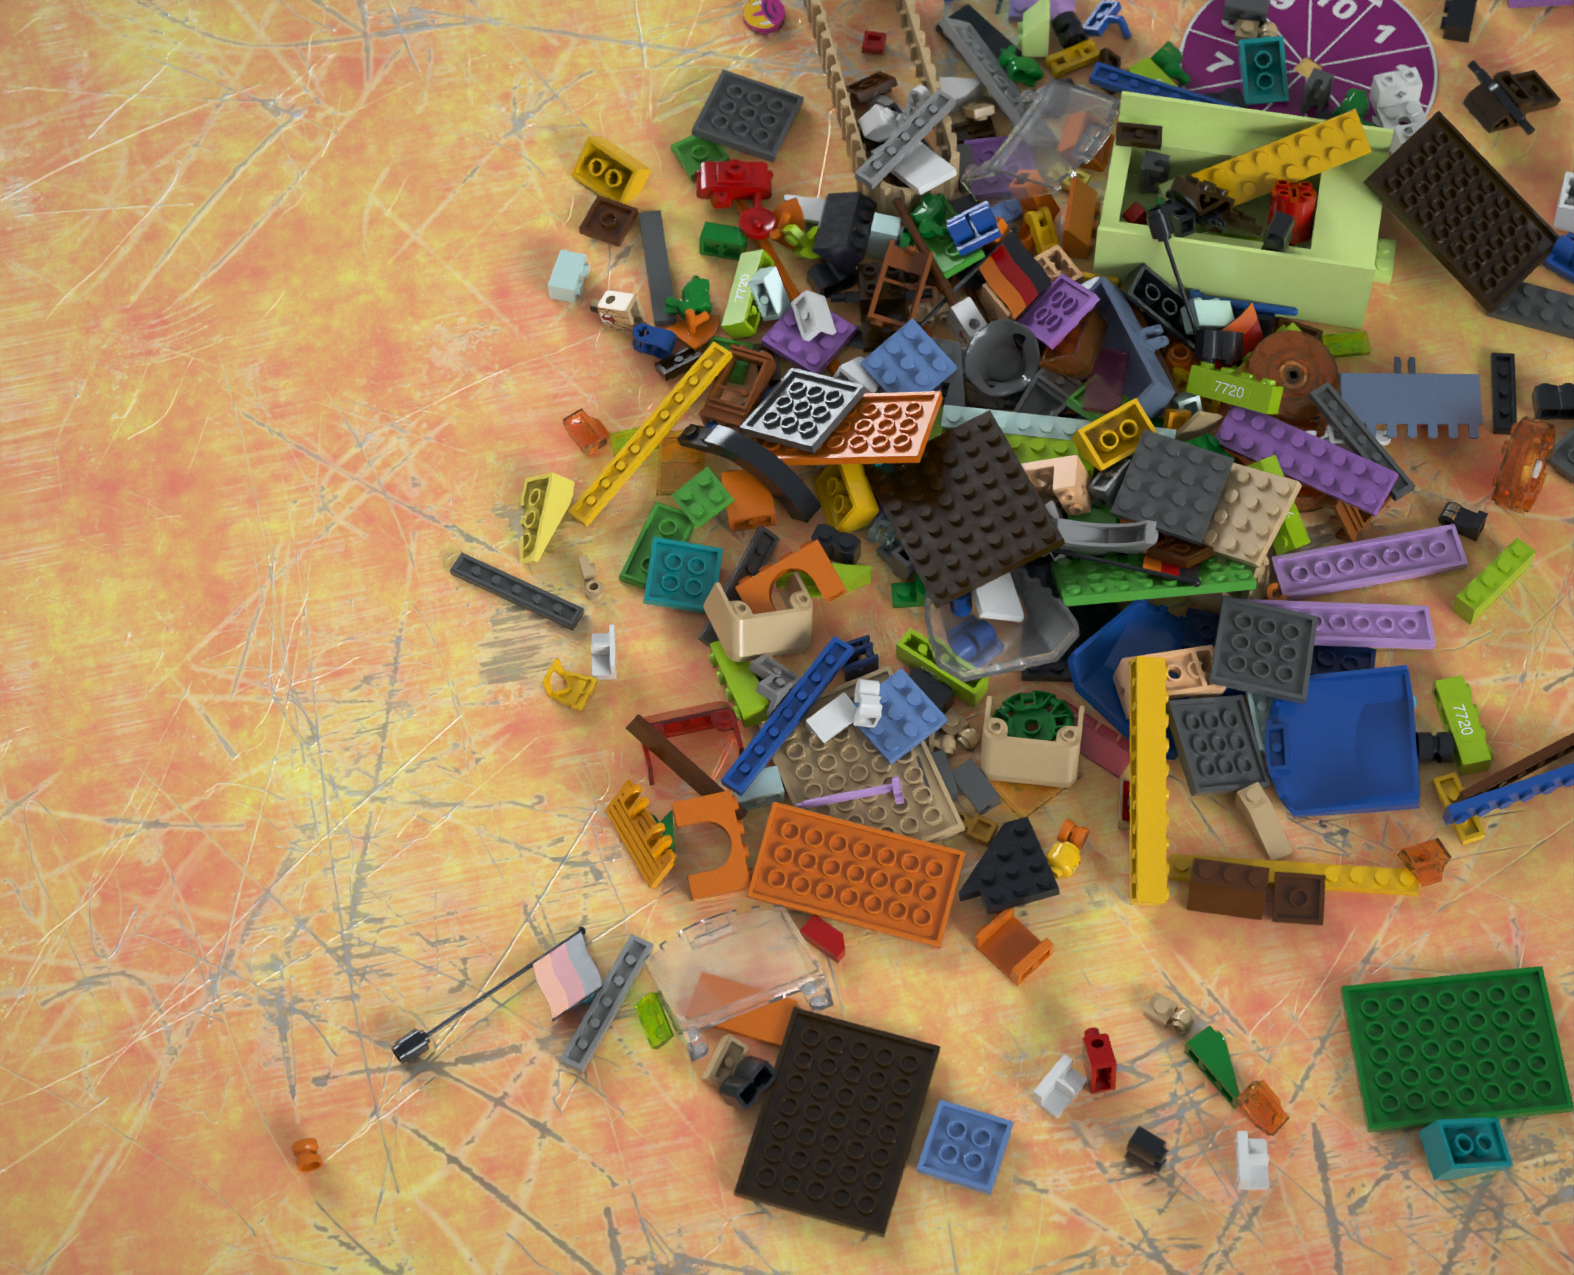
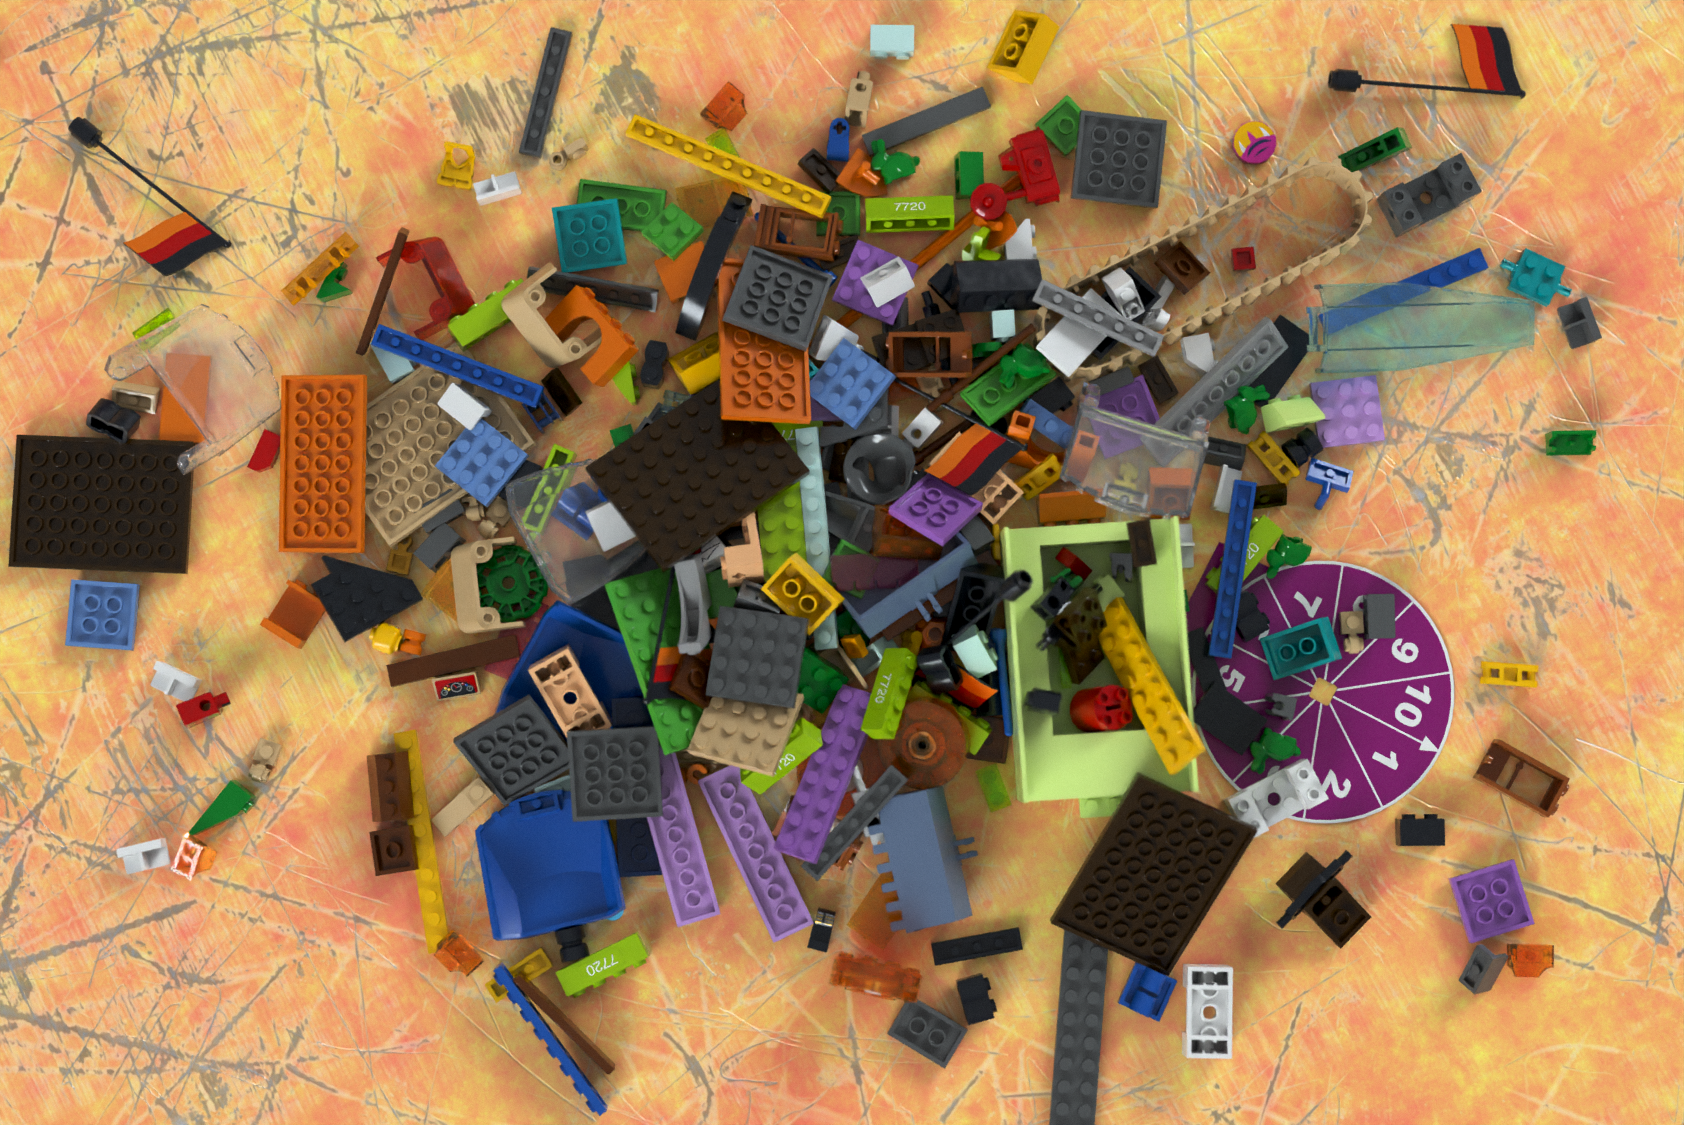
camera: 70 degrees right, 25 degrees up
light yellow wedge [520,473,575,564] -> none
light grey plate [560,934,654,1074] -> none
reddish brown plate [579,195,638,247] -> none
orange arch [671,790,753,901] -> none
light aqua brick [747,266,792,321] -> none
light grey panel [749,654,801,718] -> none
lavender piece [797,777,904,809] -> none
white leg [853,679,882,728] -> none
blue plate [946,200,1002,256] -> none
tan plate [960,101,995,121] -> none
black brick [1125,1126,1169,1175] -> none
yellow brick [1130,656,1170,907] -> none
green plate [1340,966,1574,1133] -> none
teal slope [1419,1117,1513,1181] -> none
lime brick [1452,537,1536,625] -> none
none -> reddish brown tile [386,635,521,687]
none -> dark brown plate [541,367,582,416]
none -> clear yellow piece [847,871,903,950]

